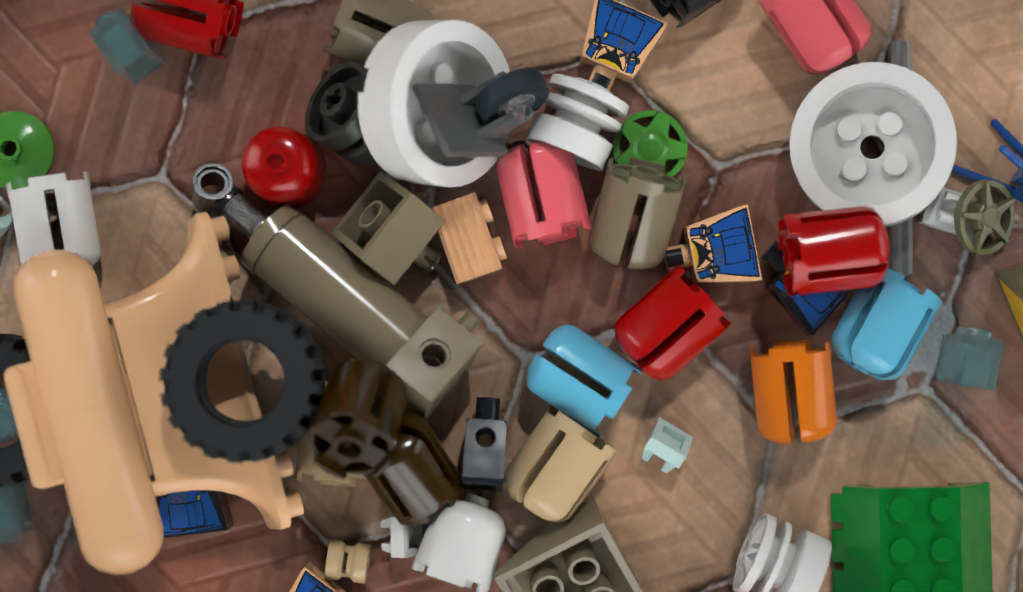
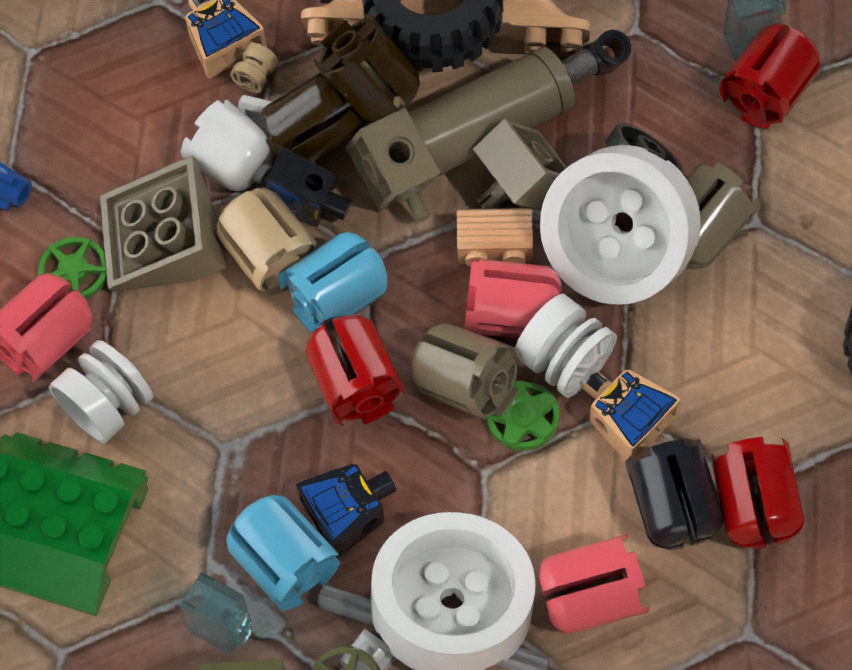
camera: 110 degrees right, 25 degrees down
red cylinder [241,126,327,208] -> none
dark grey plate [411,68,549,157] -> none
light aqua tile [642,417,693,473] -> none
torso [665,205,762,283] -> none
orange cylinder [749,340,837,444] -> none
red cylinder [778,206,890,296] -> none

